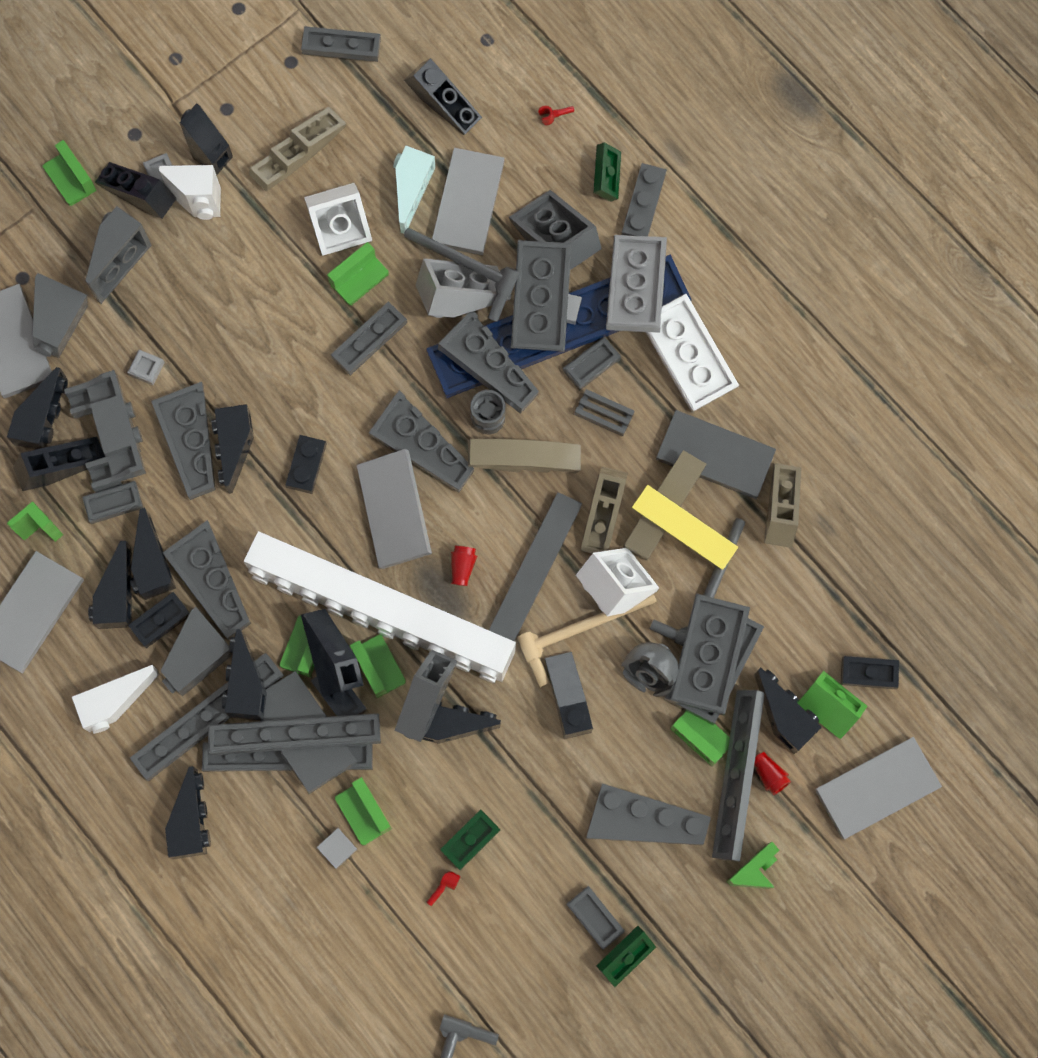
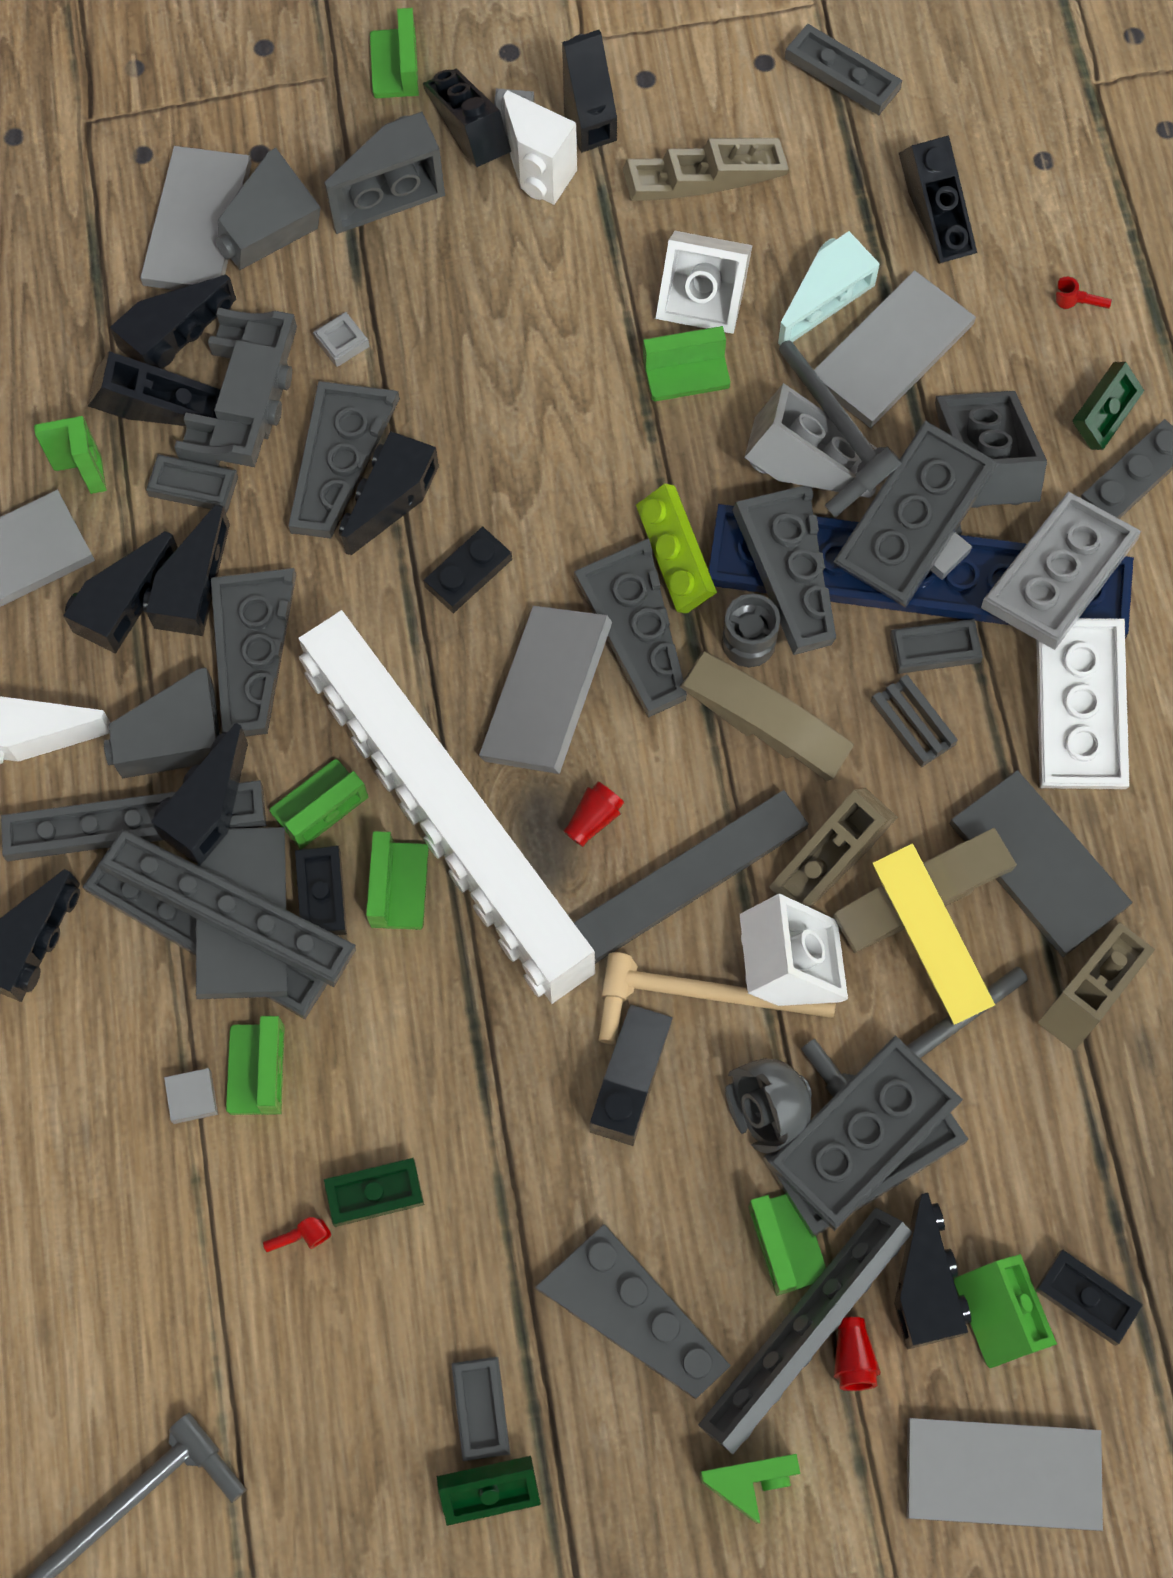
camera: 35 degrees right, 5 degrees down
black plate [128,592,190,649] -> none
black slope [301,609,364,697] -> none
dark grey plate [331,301,407,376] -> none
dark grey slope [394,650,458,742] -> none
black slope [422,702,501,744] -> none
none -> lime plate [636,483,717,613]

